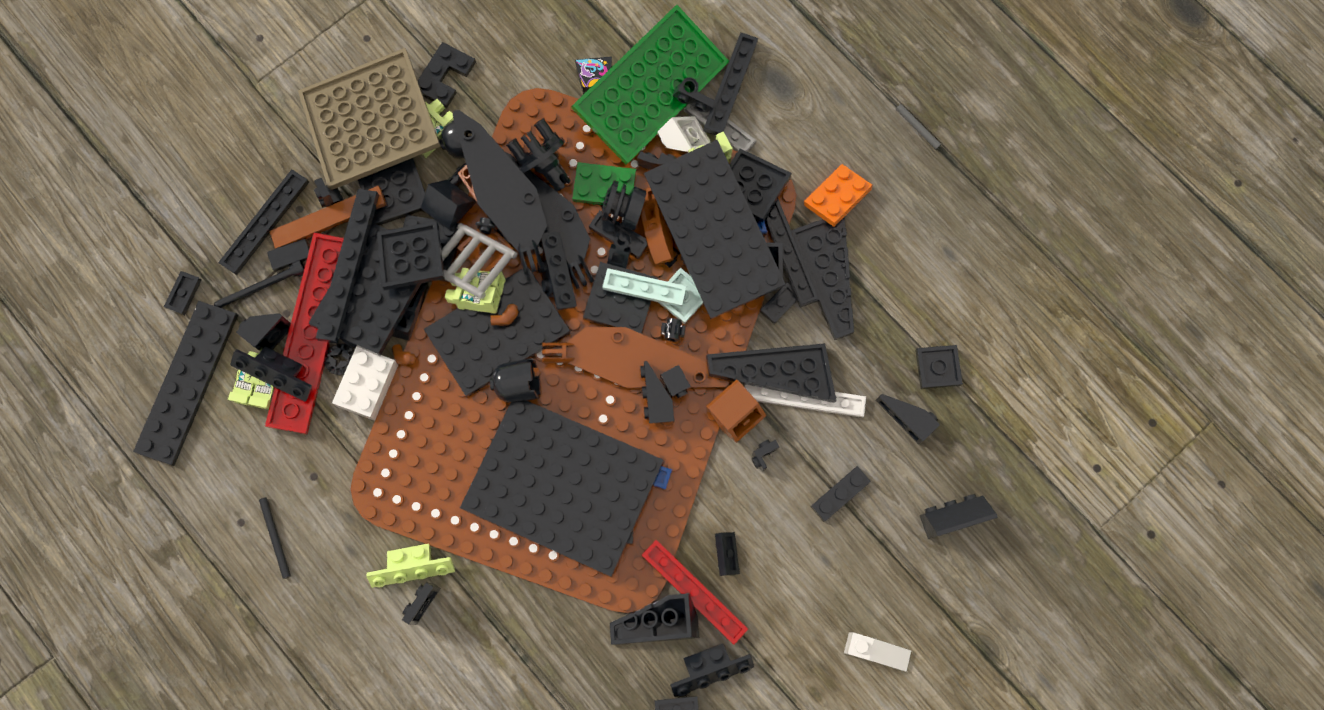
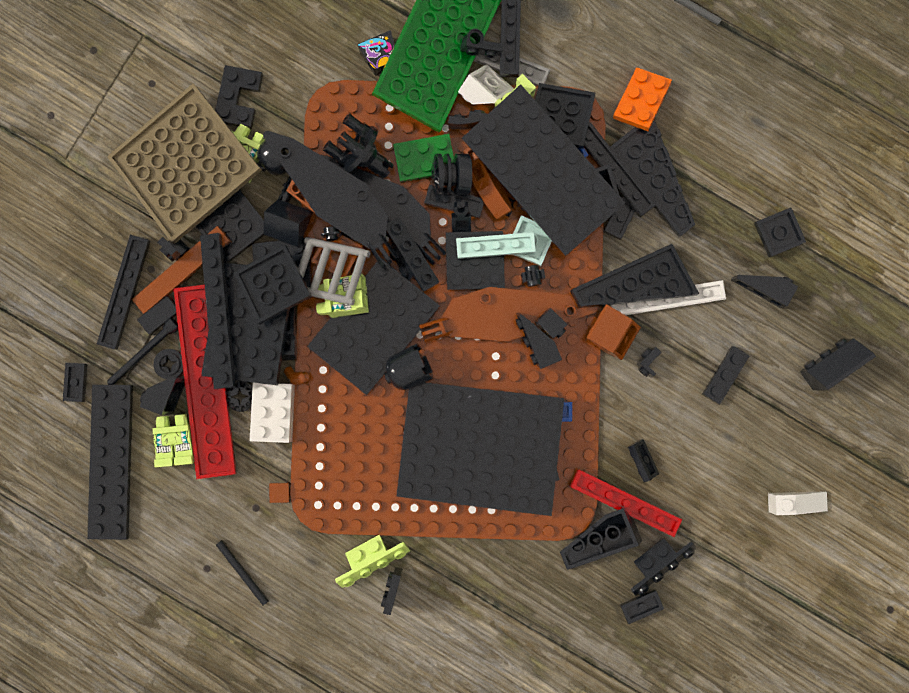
camera: 15 degrees left, 10 degrees up
black bracket [230,347,312,402] -> none
dark orange arm [491,304,519,325] -> none
none -> black gear [153,349,183,379]
none -> dark orange tile [269,482,290,503]

